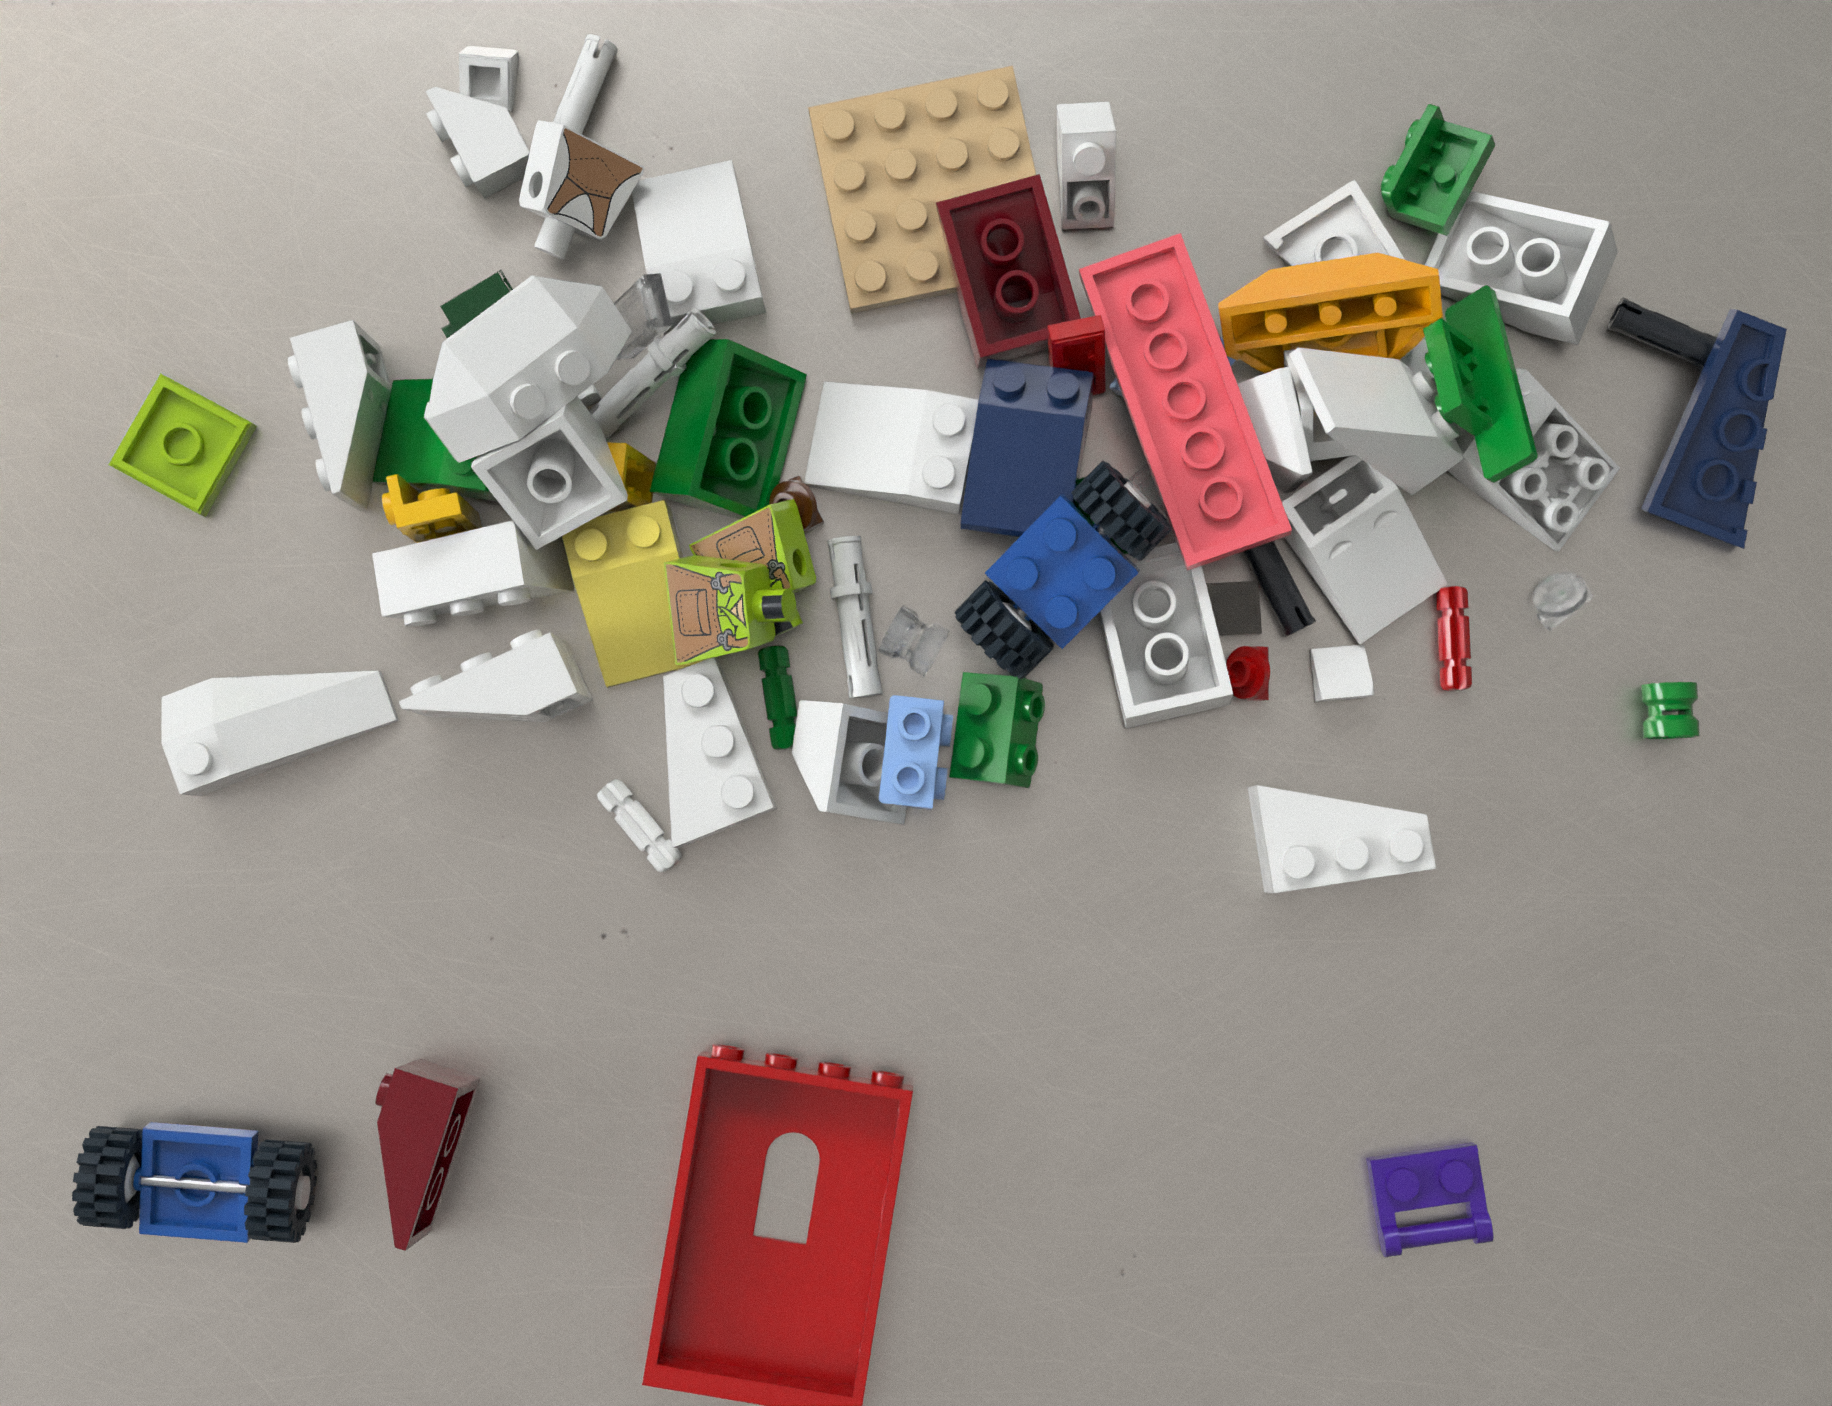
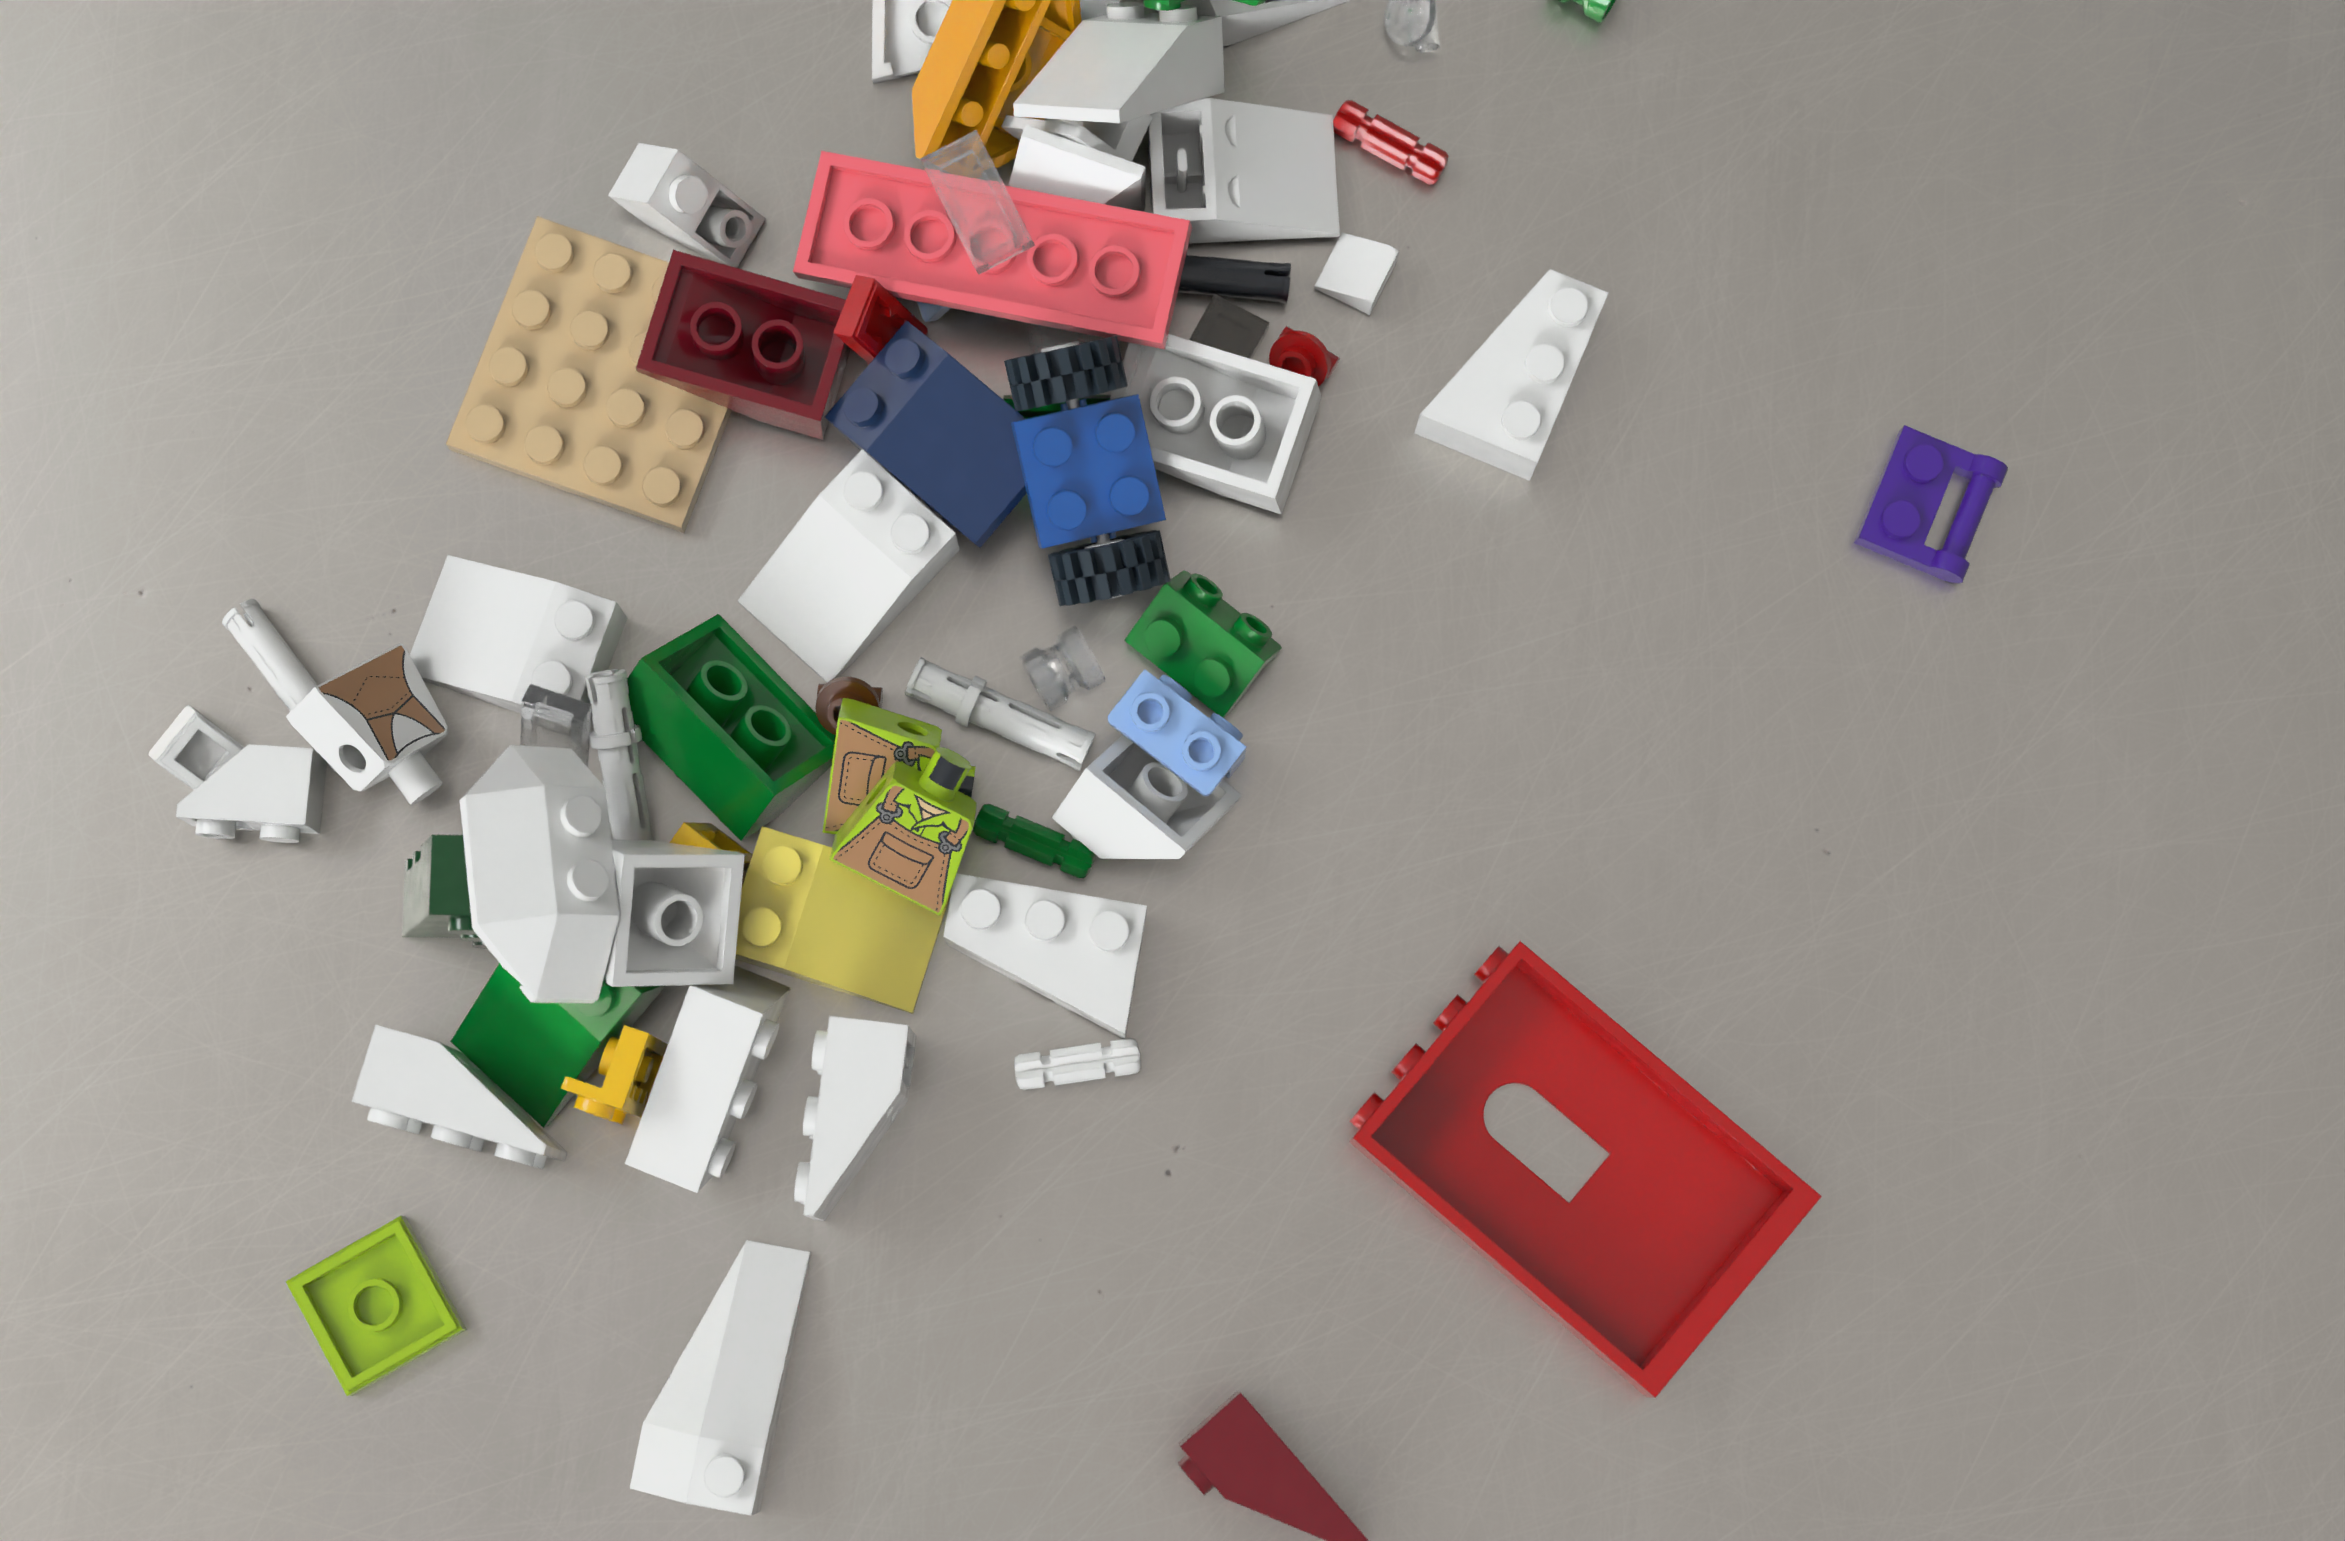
camera: 65 degrees left, 5 degrees down
none -> clear tile [920,130,1035,275]

